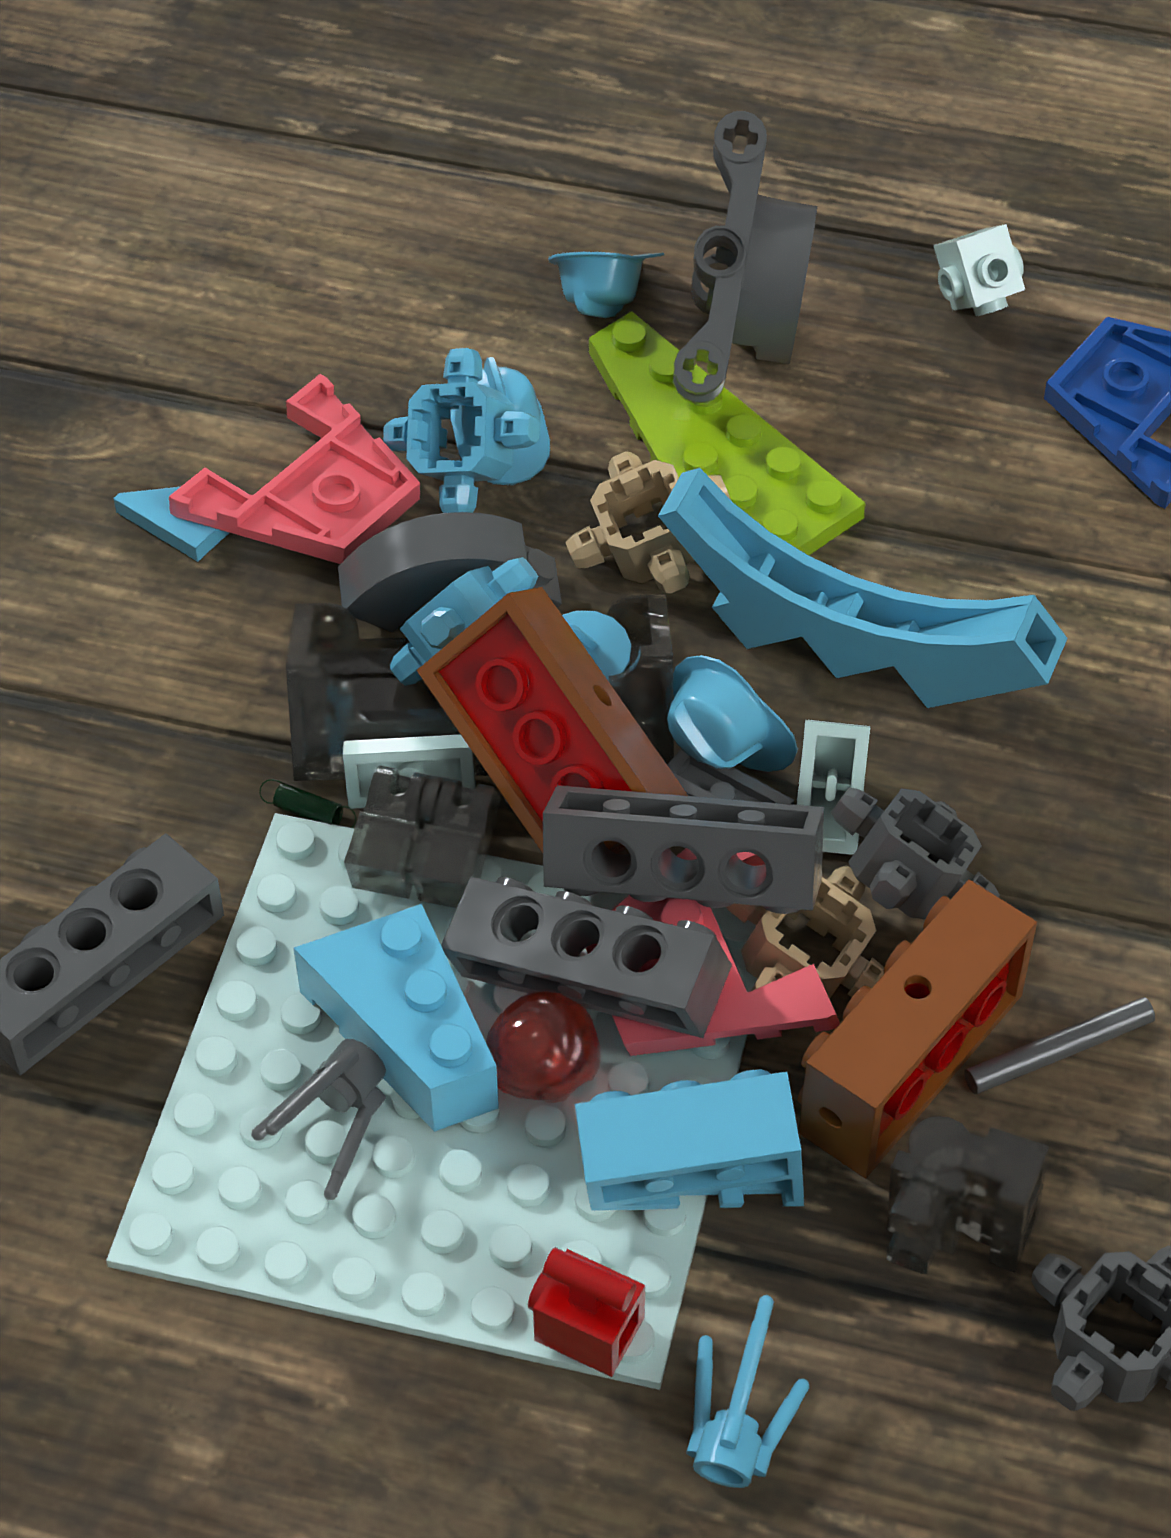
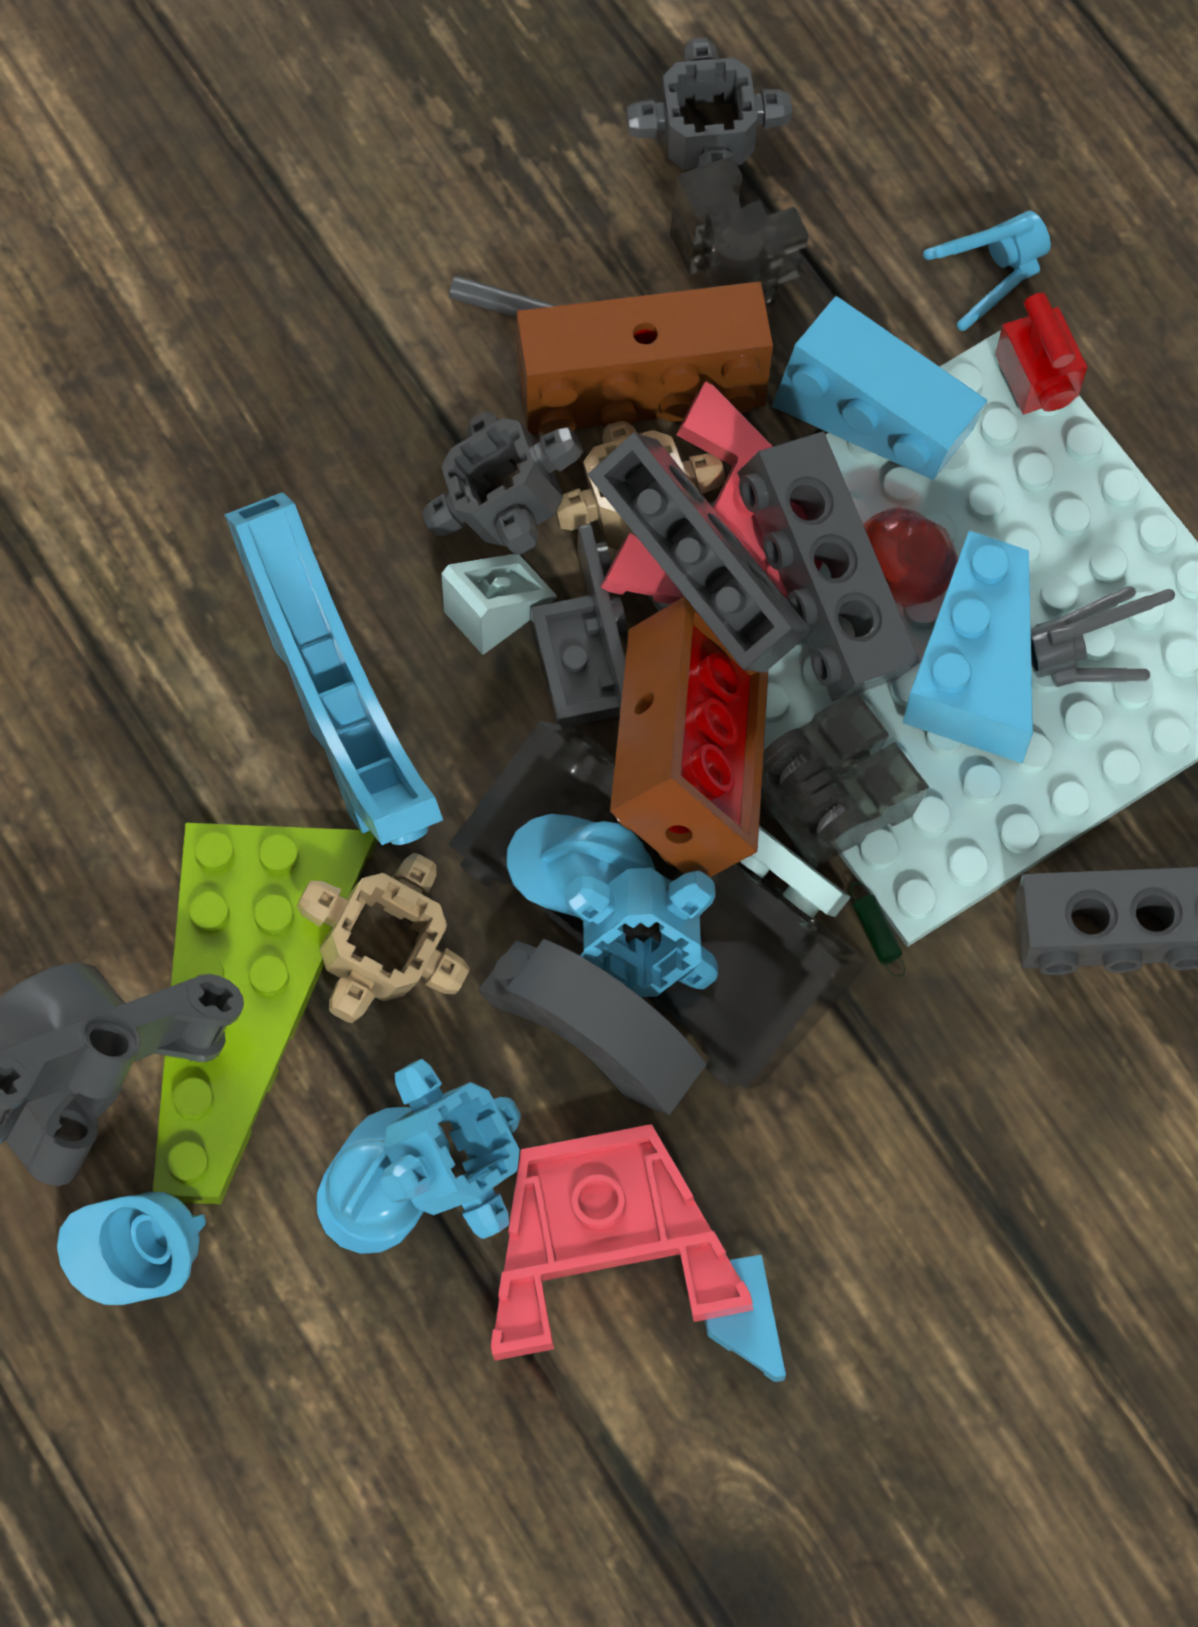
camera: 140 degrees left, 15 degrees up
medium azure piece [668,655,798,772] -> none

